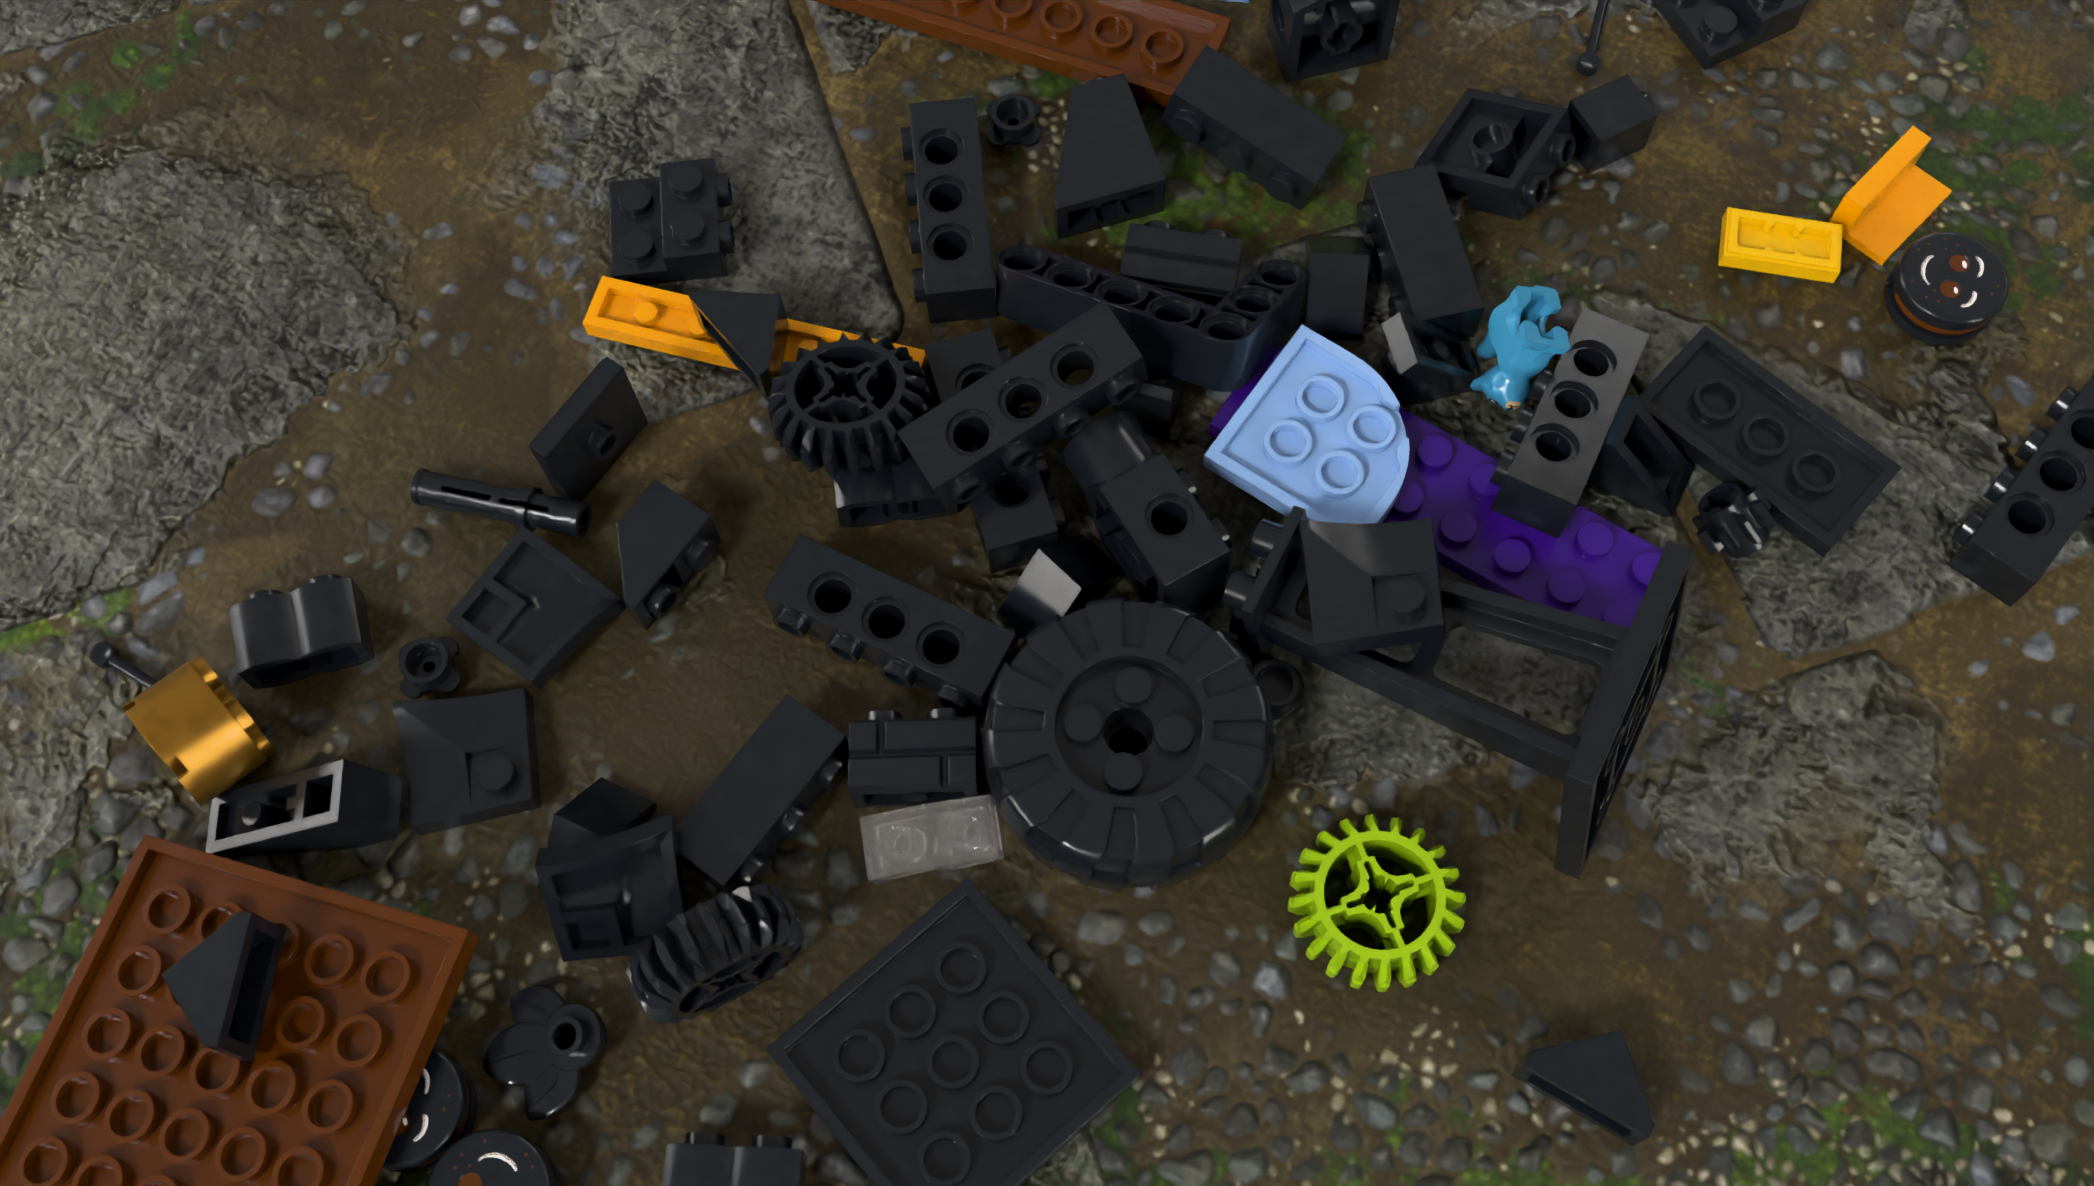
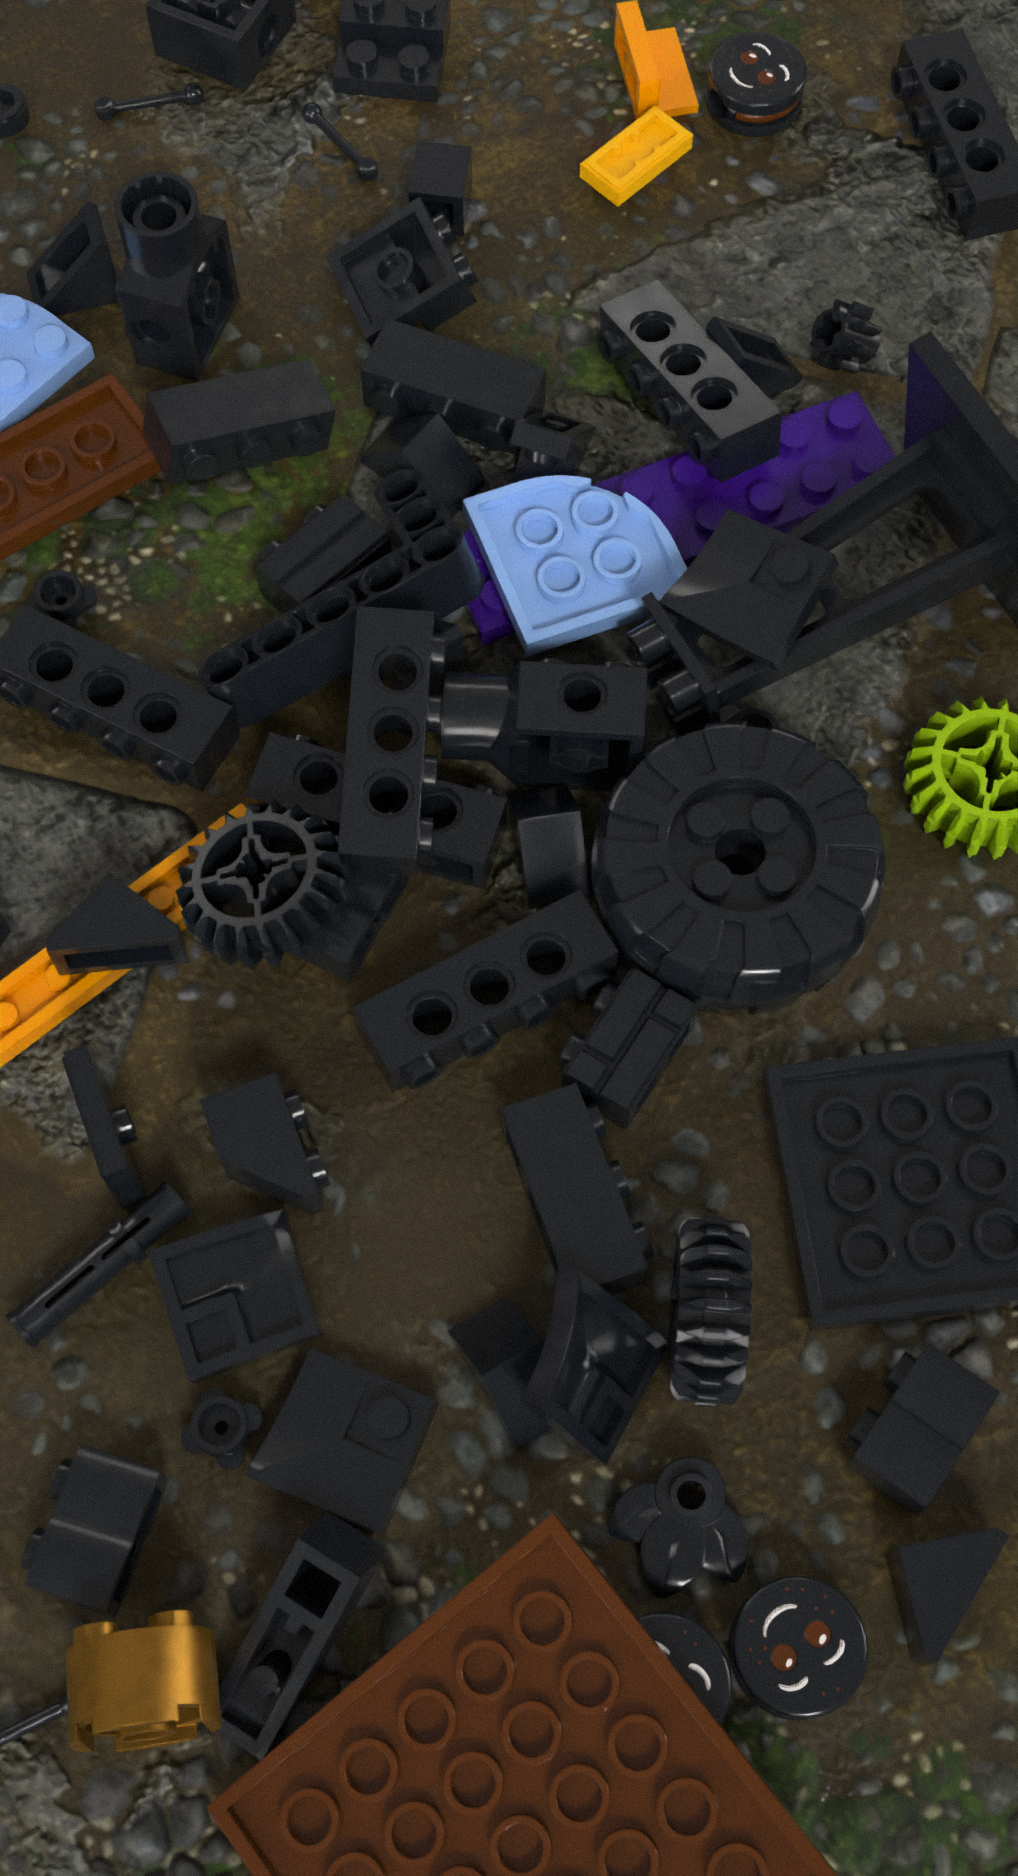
camera: 60 degrees left, 0 degrees up
black slope [161,911,286,1062] -> none
clear slope [860,795,1004,882] -> none
black slope [1054,73,1165,240] -> none
dark azure animal [1470,285,1571,410] -> none
black plate [1637,325,1902,558] -> none

